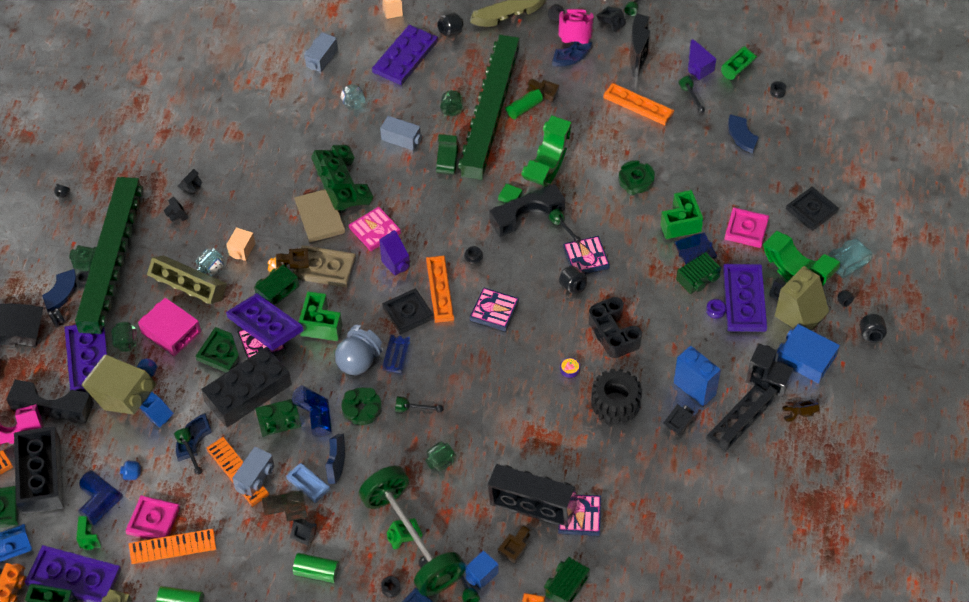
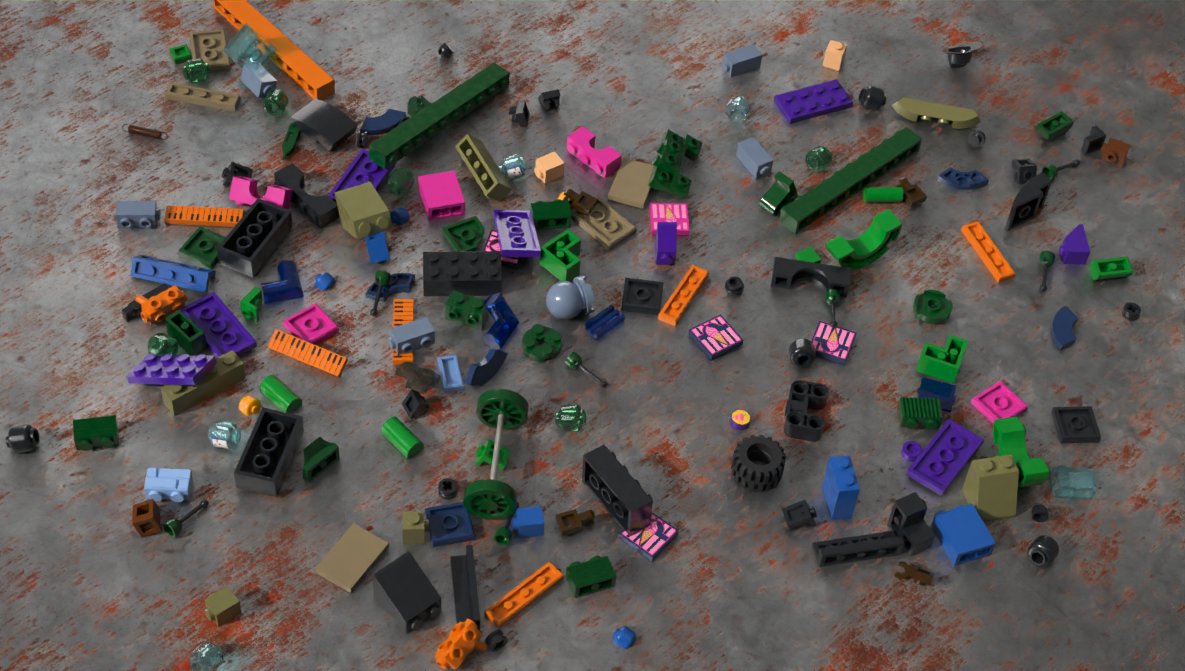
camera: 30 degrees right, 5 degrees down
dark pink brick [558,9,594,44] -> none
none -> dark pink arch [566,126,622,178]

